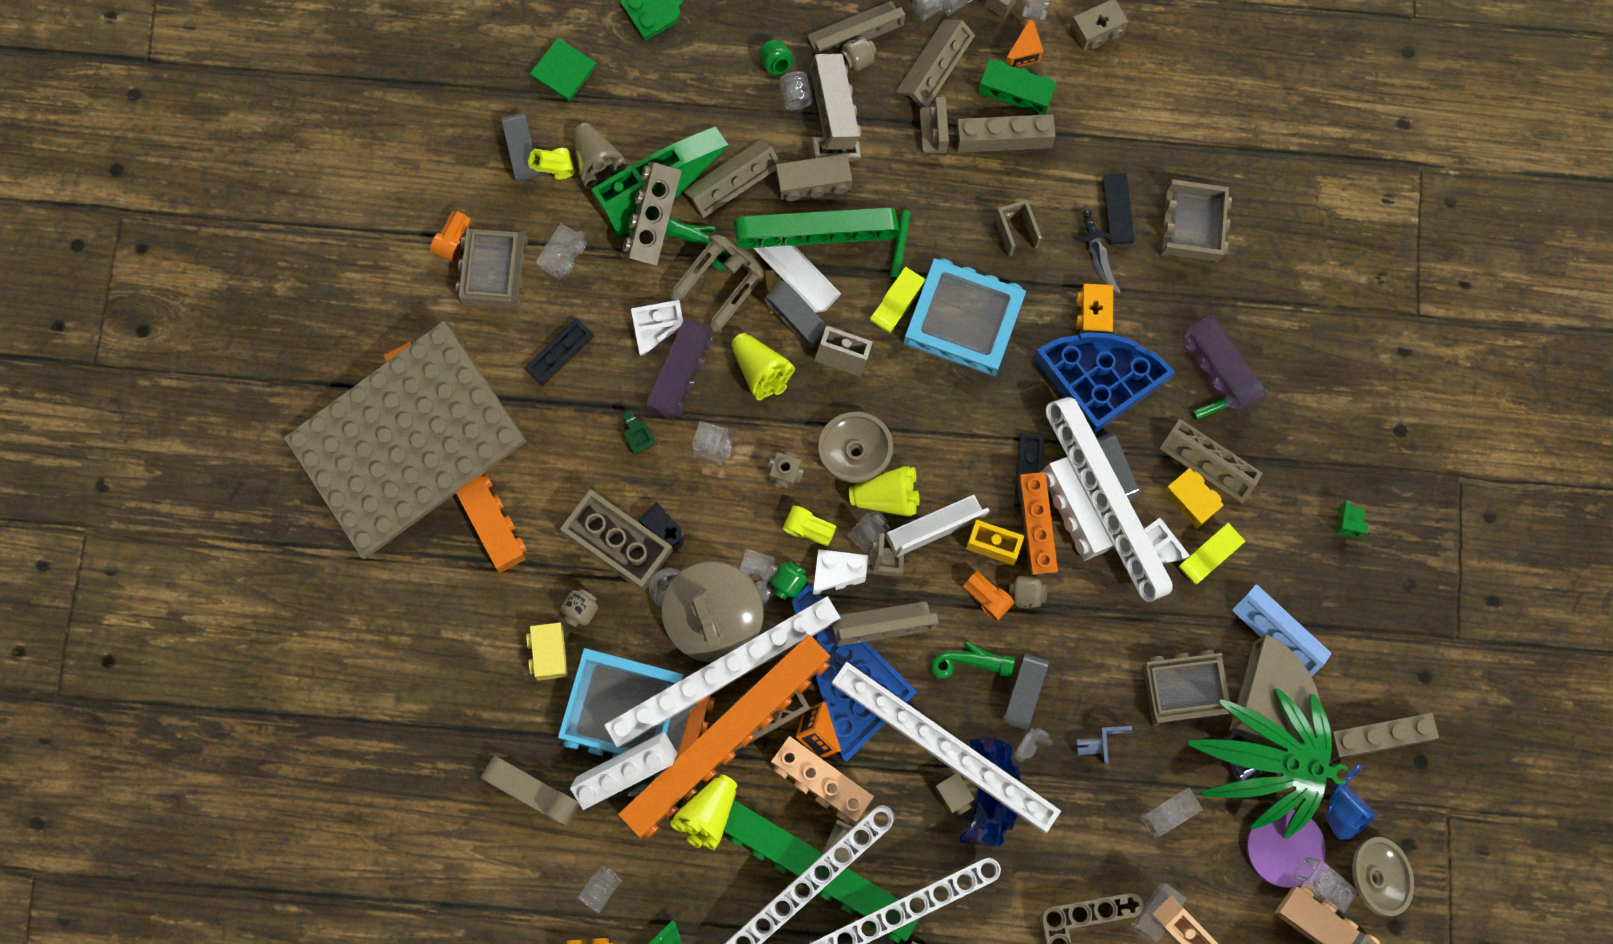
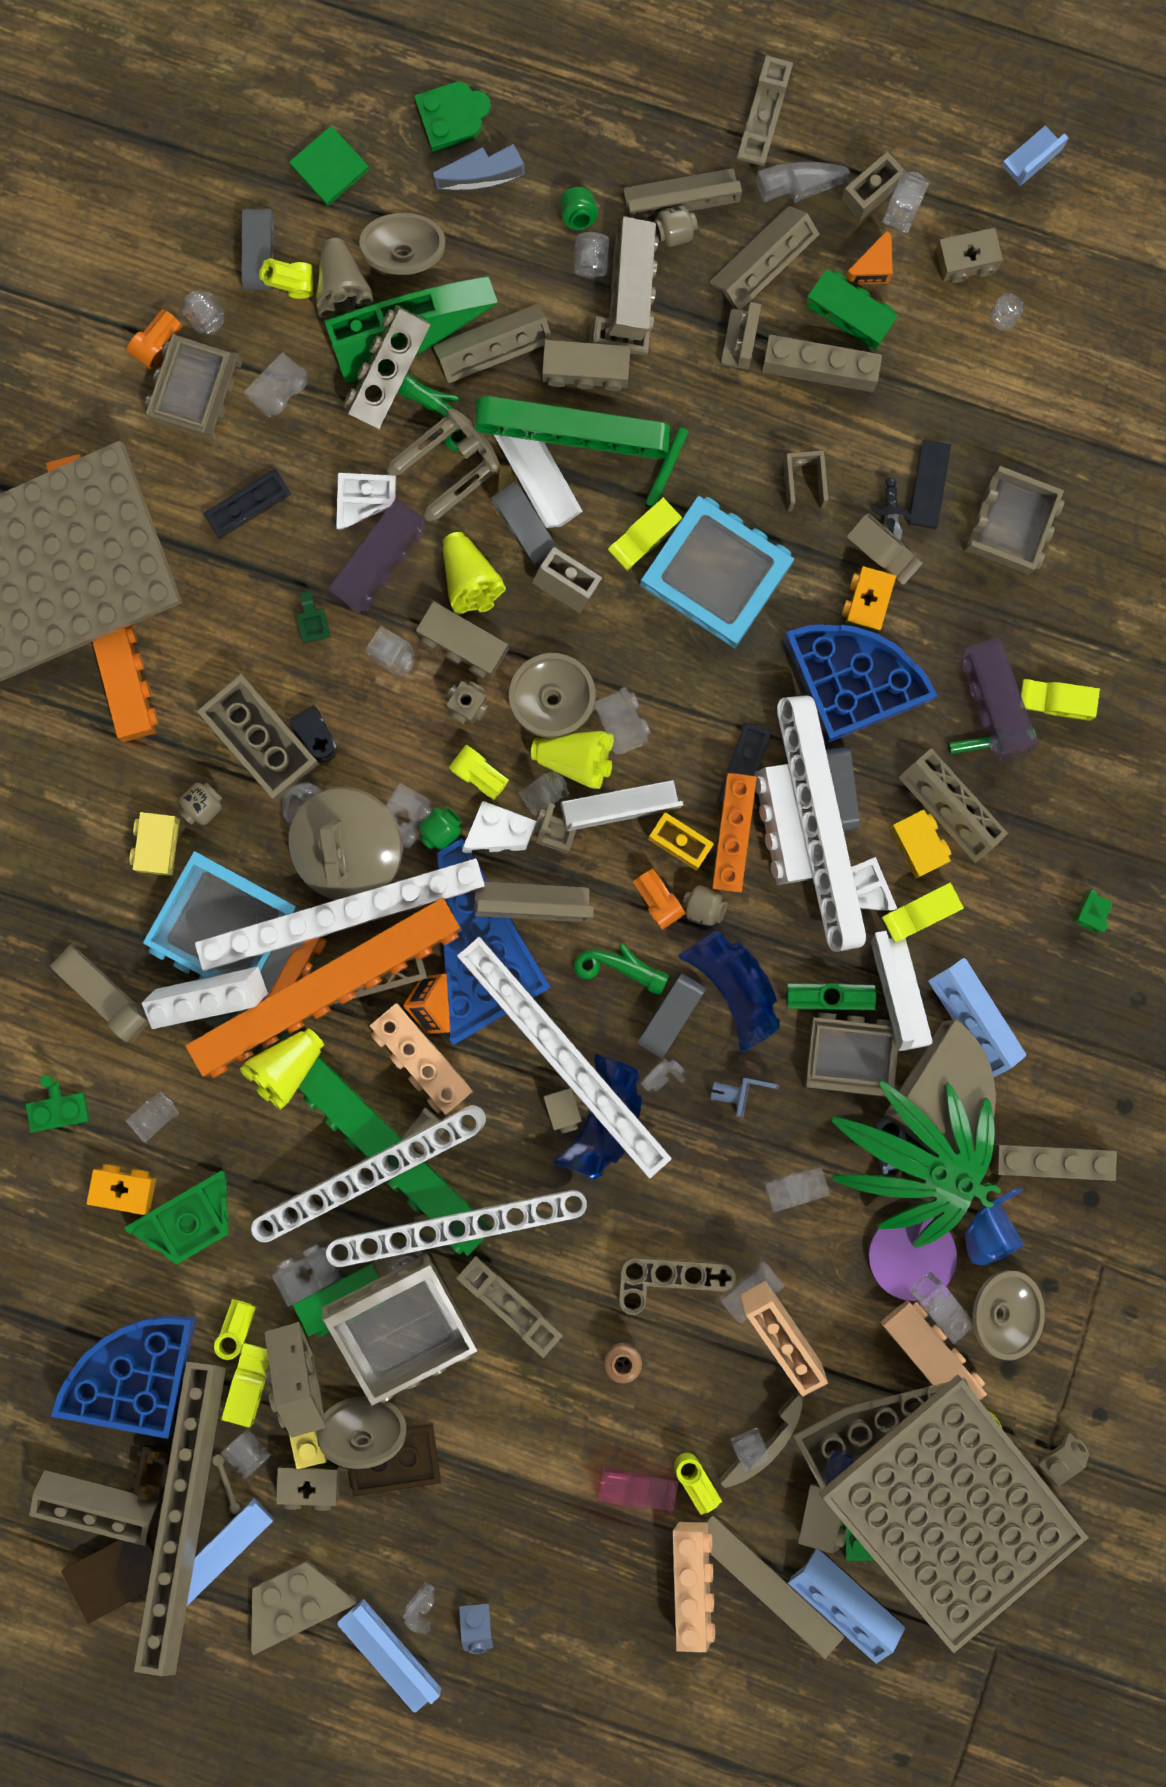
camera: 15 degrees right, 10 degrees up
none -> green plate [25,1075,90,1133]
none -> clear head [182,290,225,334]
none -> dark tan dish [359,213,445,275]
none -> dark tan brick [416,601,509,679]
none -> sand blue slope [433,144,525,190]
none -> clear bracket [594,687,651,756]
none -> clear blue windscreen [678,931,780,1052]
none -> green piece [786,983,876,1010]
none -> dark tan piece [847,513,924,585]
none -> white panel [871,931,933,1051]
none -> clear wheel [990,294,1024,331]
none -> neon yellow piece [1019,679,1100,721]

